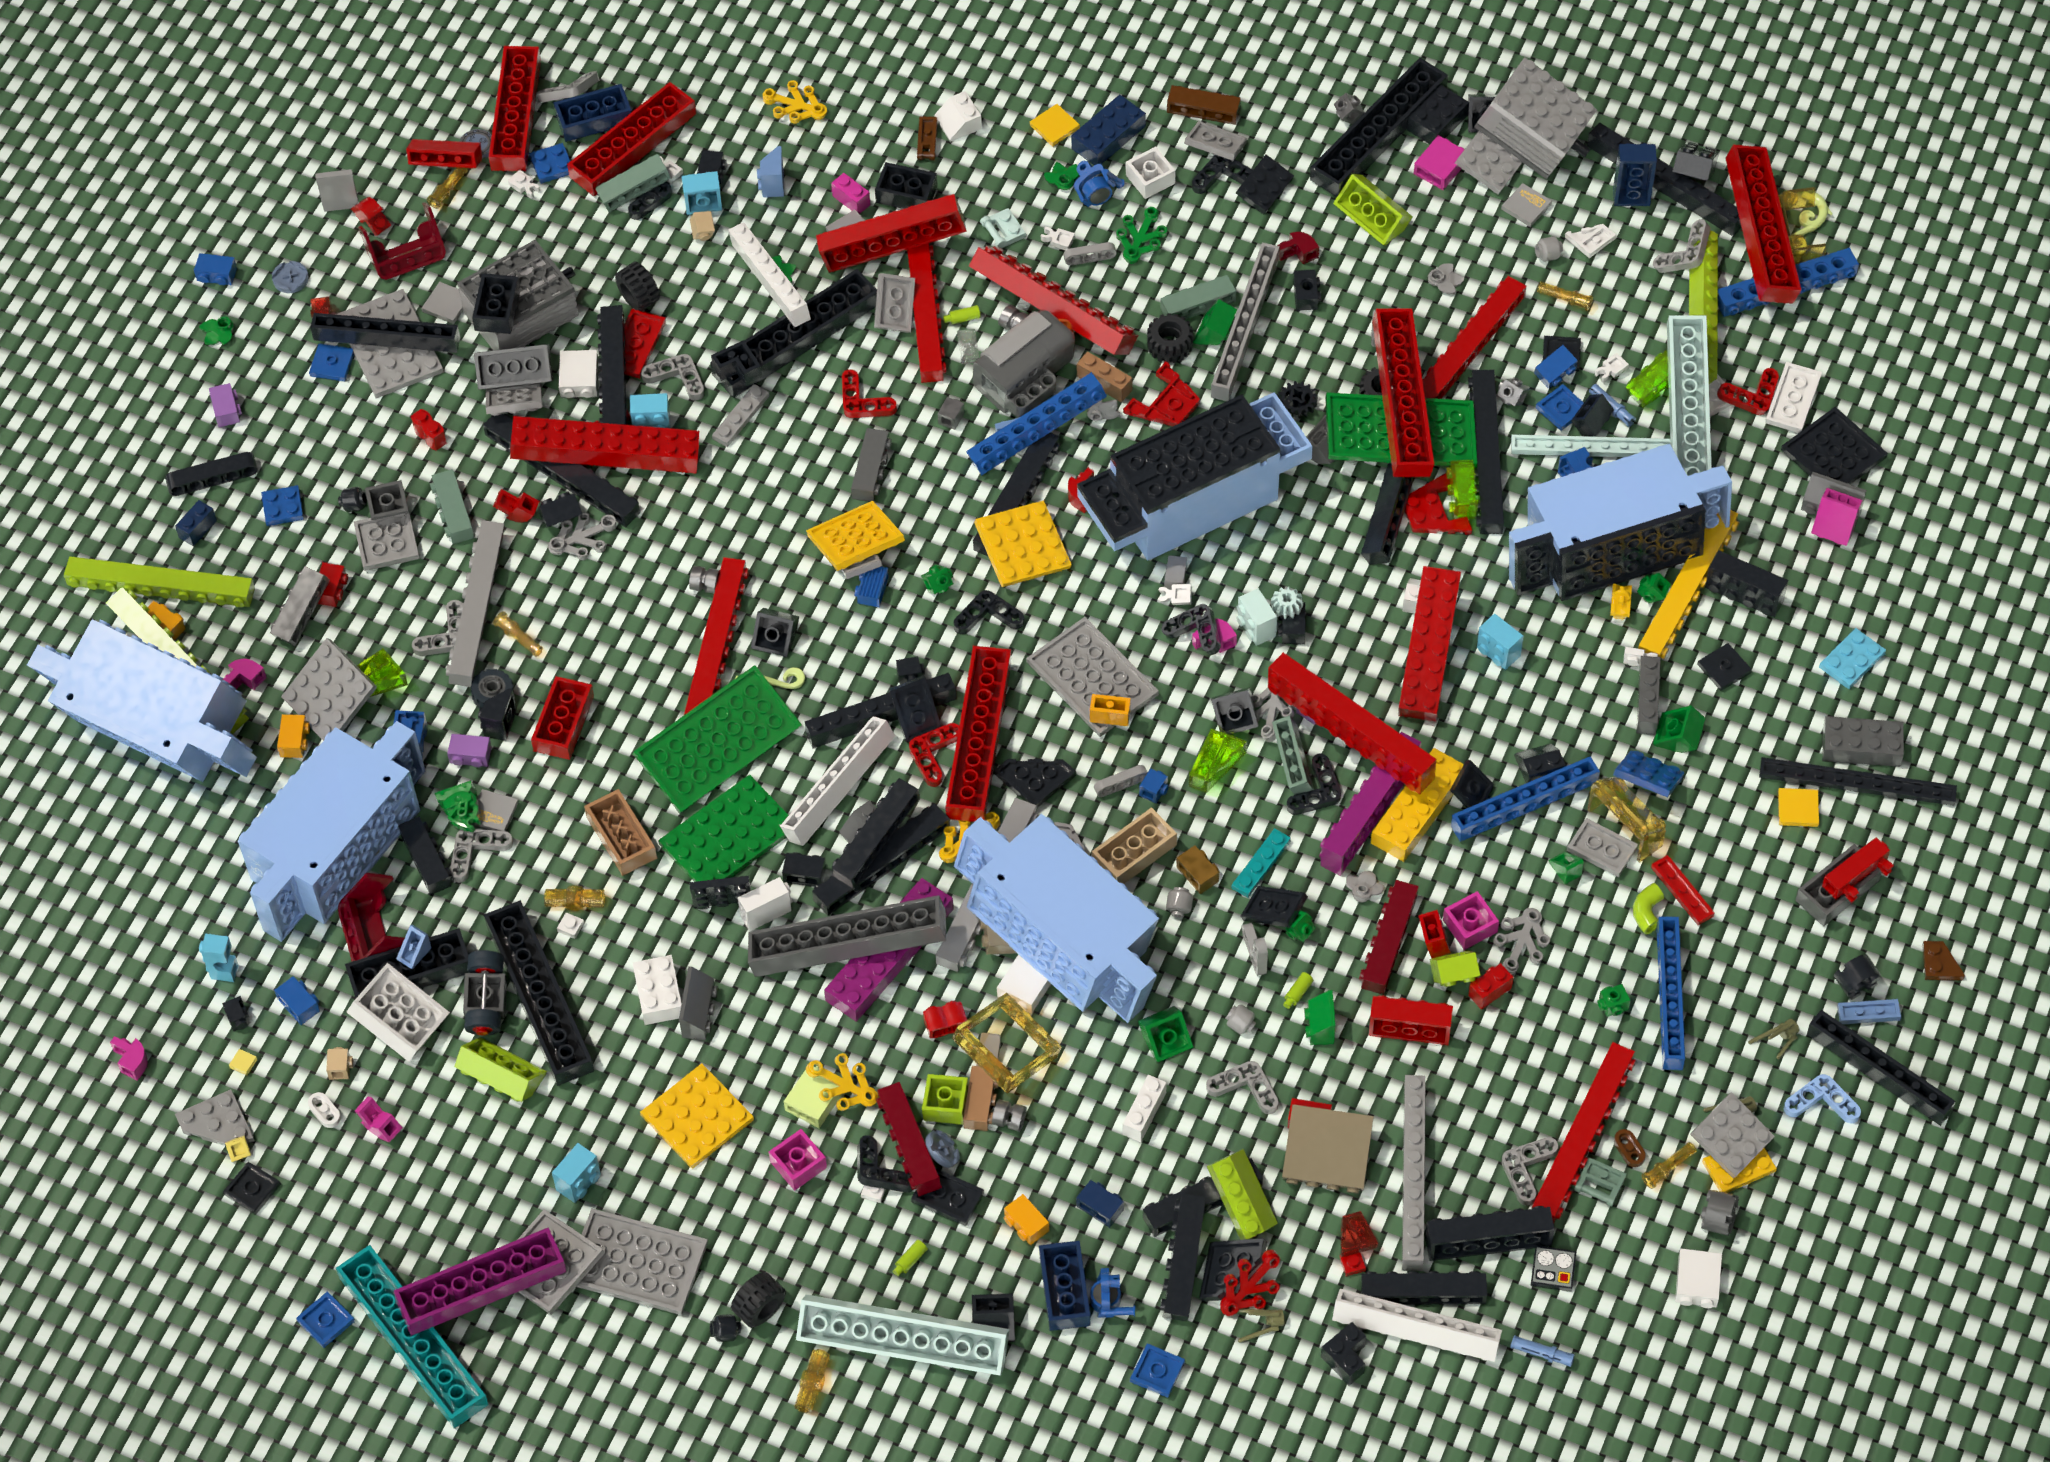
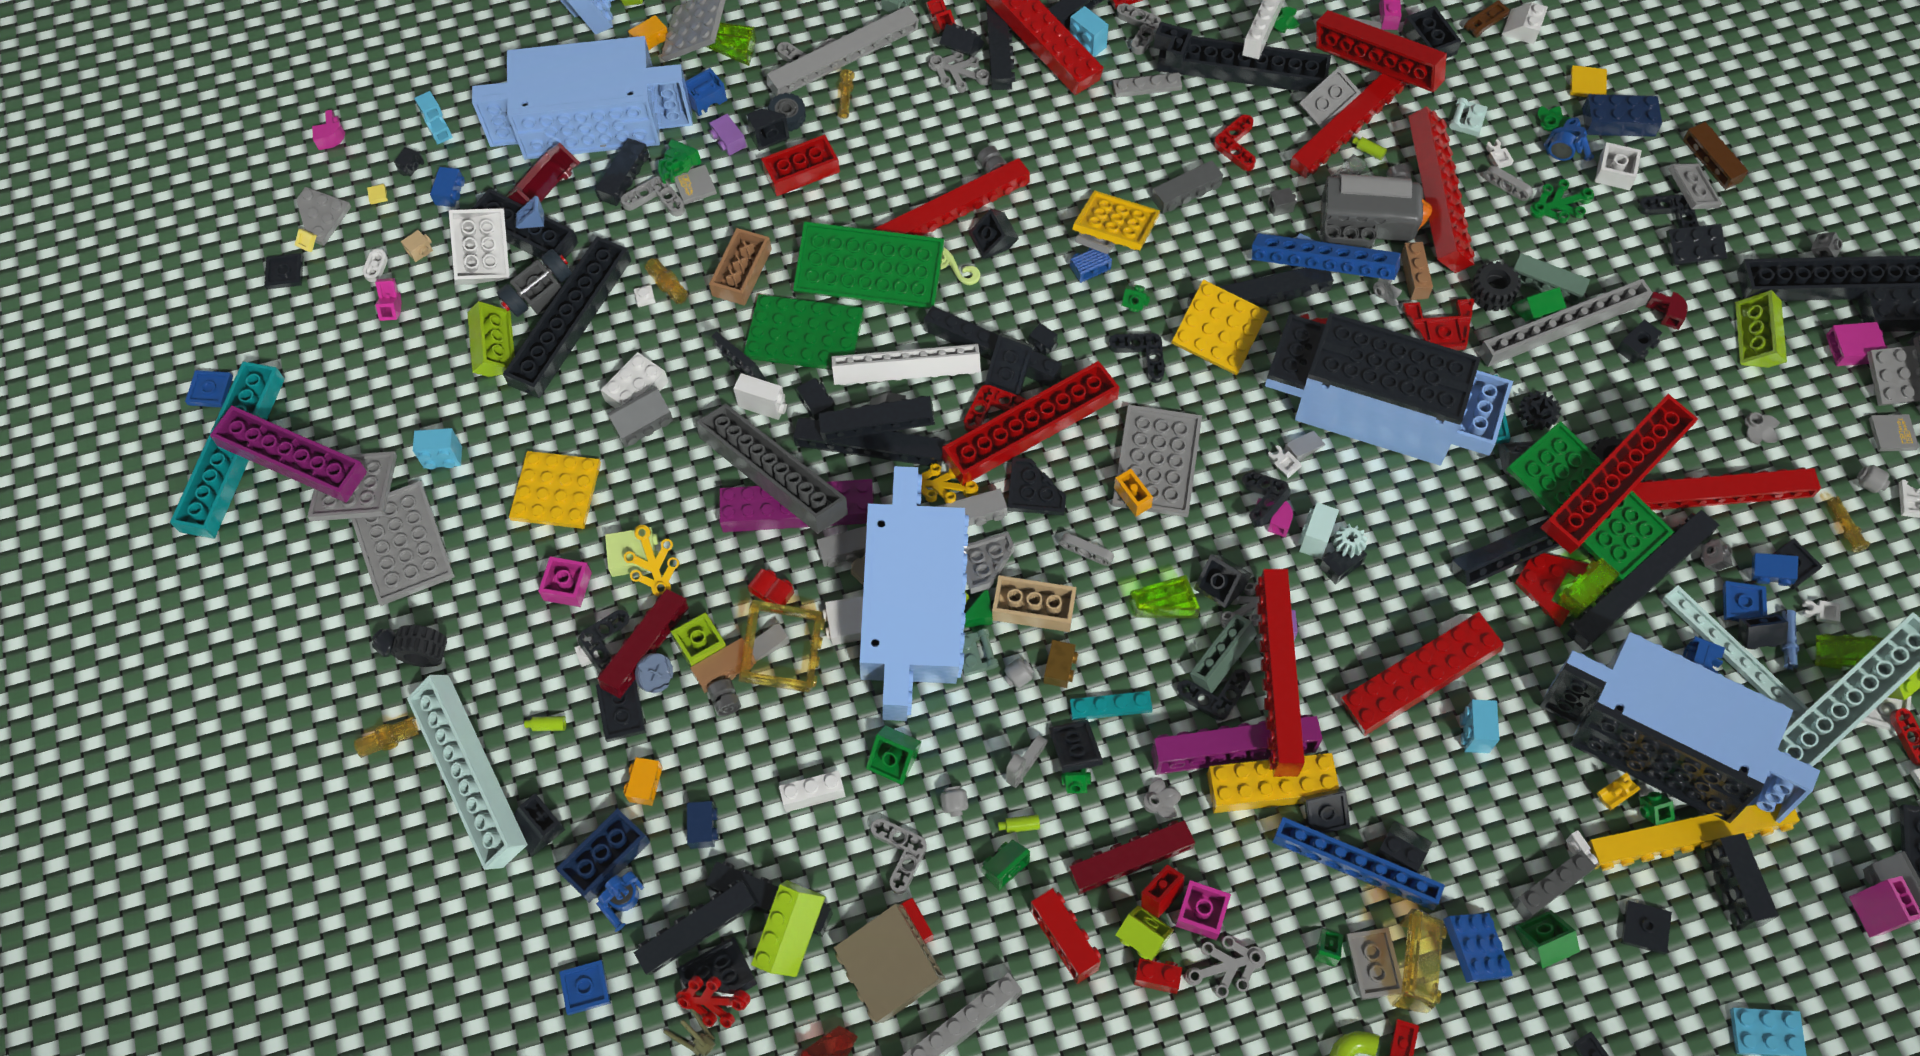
camera: 50 degrees right, 5 degrees up
blue brick [1139,768,1169,803] -> none

